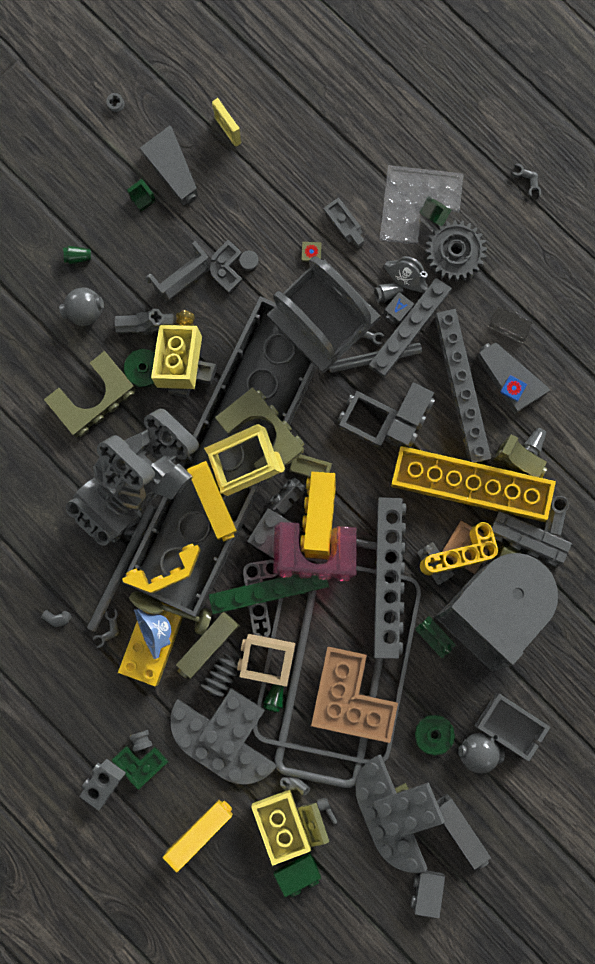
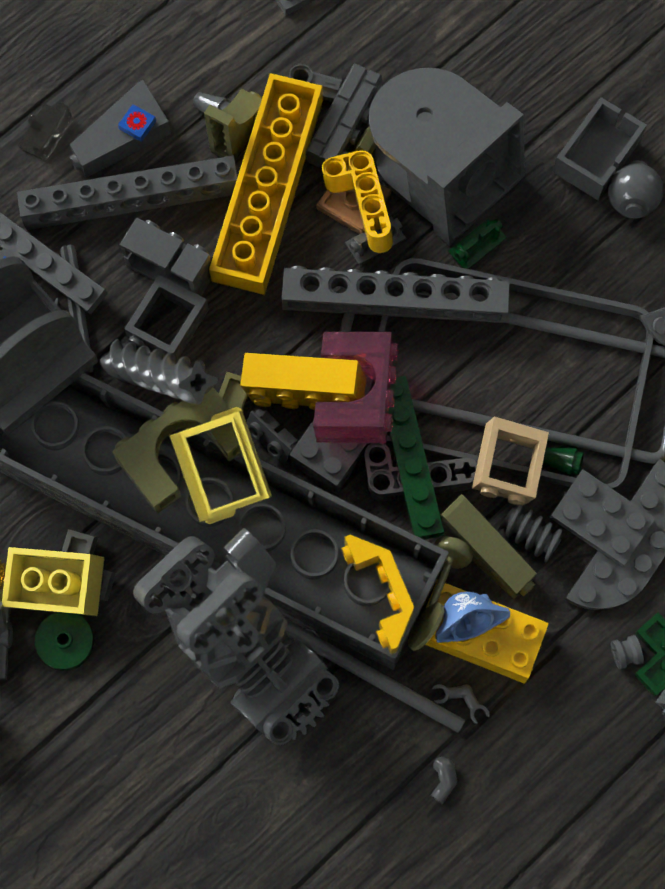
camera: 90 degrees left, 10 degrees down
olive arch [44,351,136,438] -> none
yellow slope [187,461,237,542] -> none
medium nougat plate [311,647,398,743] -> none
dark green plate [414,715,455,756] -> none
none -> dark grey piece [100,339,218,404]

